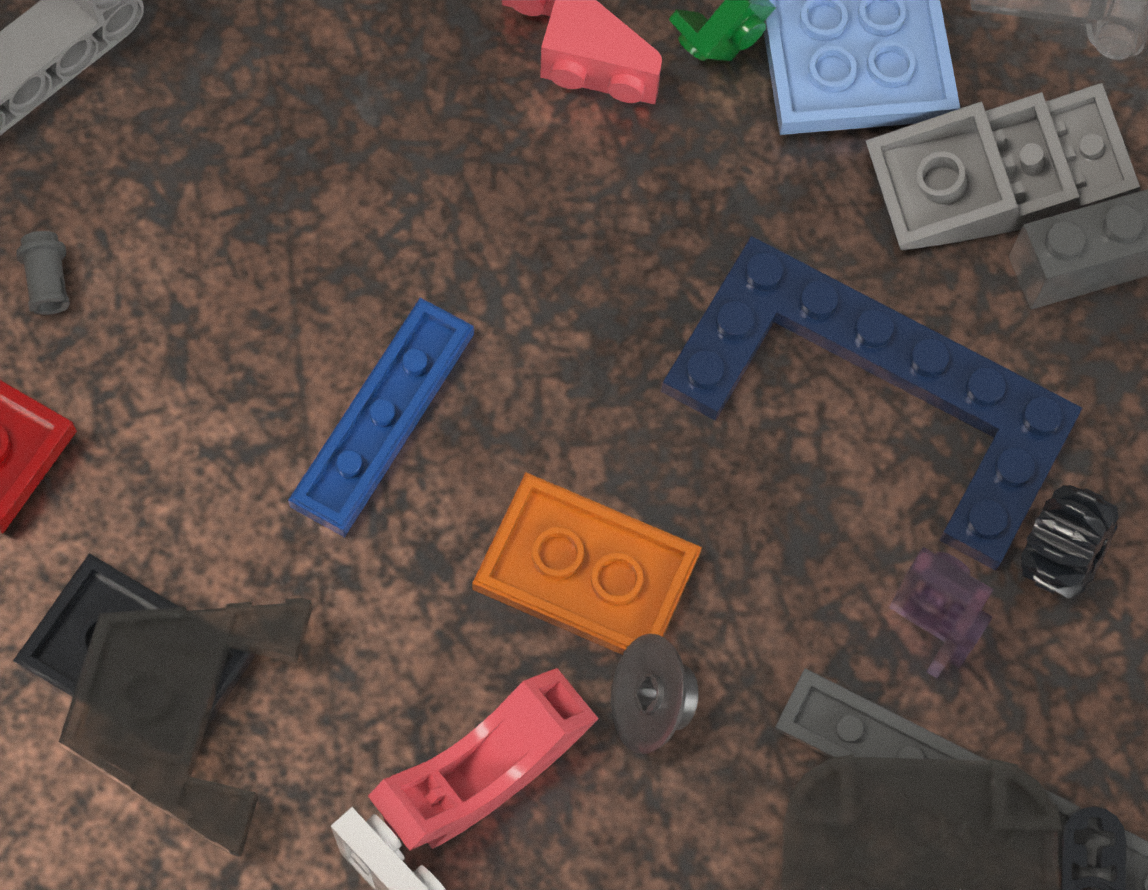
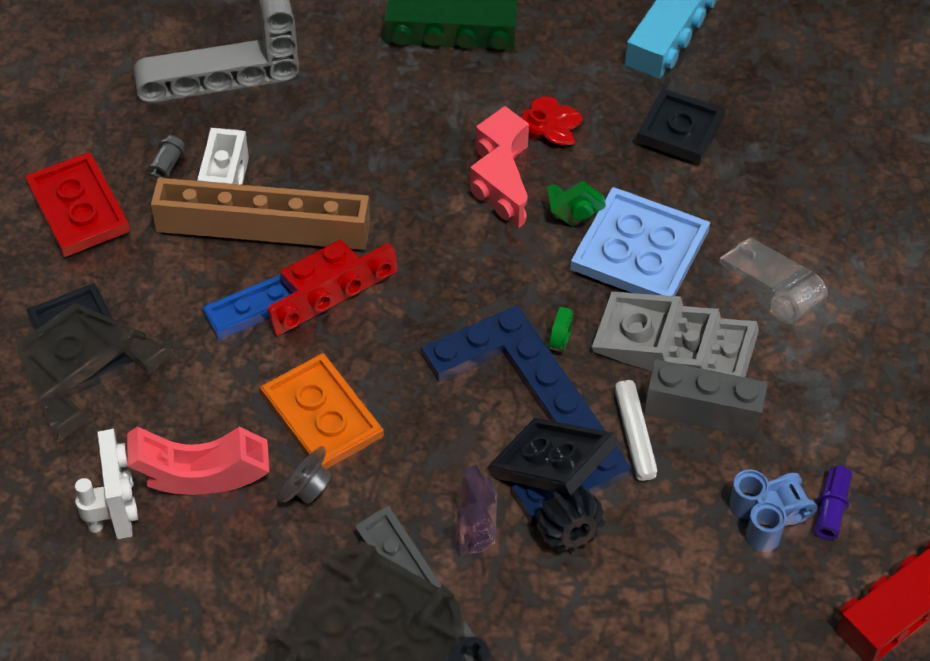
camera: 35 degrees right, 15 degrees down
none -> medium nougat brick [151,178,370,250]
none -> white brick [197,128,249,185]
none -> red bracket [267,239,398,336]
none -> black tile [487,418,619,495]
none -> green tile [549,307,573,352]
none -> white axle [615,380,657,481]

